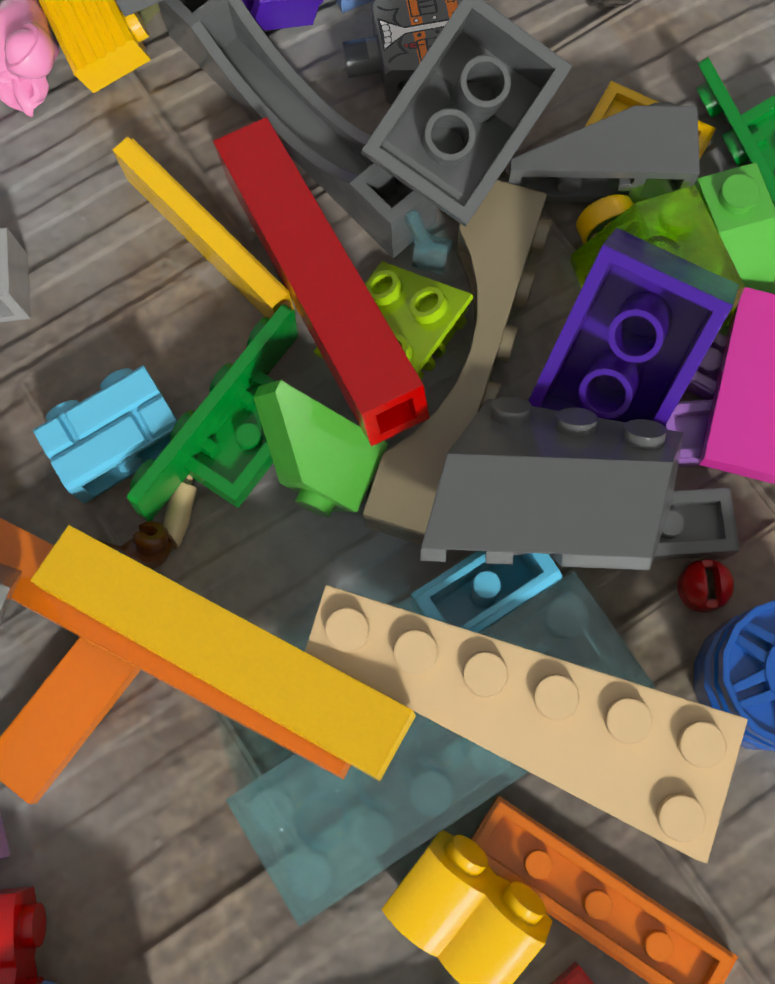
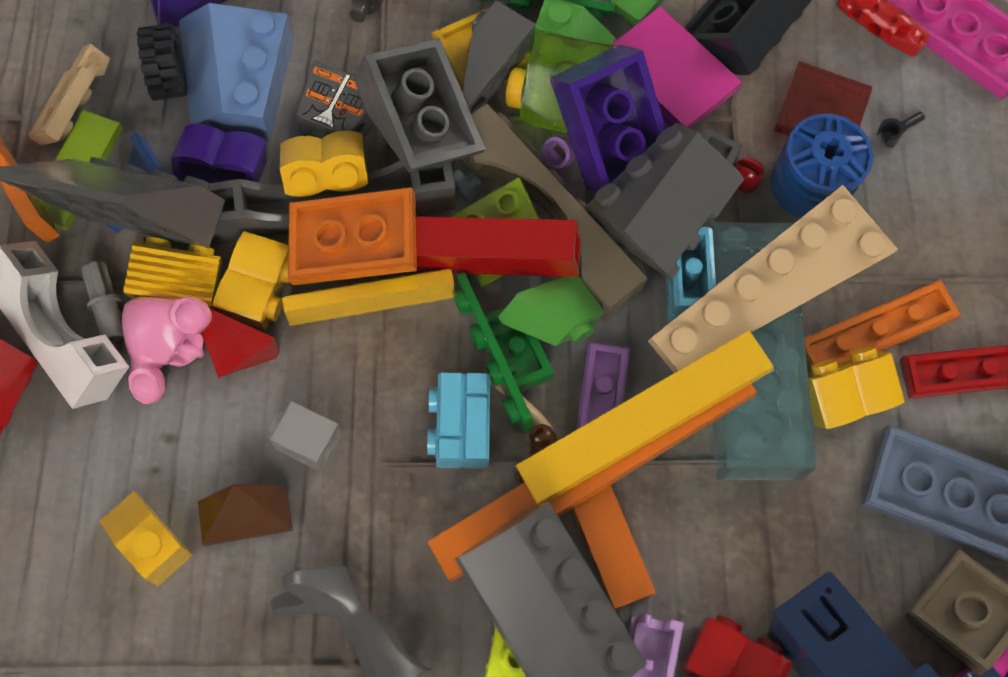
camera: 70 degrees left, 5 degrees down
none -> red slope [201,308,280,378]
none -> yellow brick [212,231,291,331]
none -> yellow brick [280,131,368,197]
none -> orange tile [288,187,417,285]
none -> medium lavender hinge [541,136,576,169]
none -> medium lavender tile [576,342,630,430]

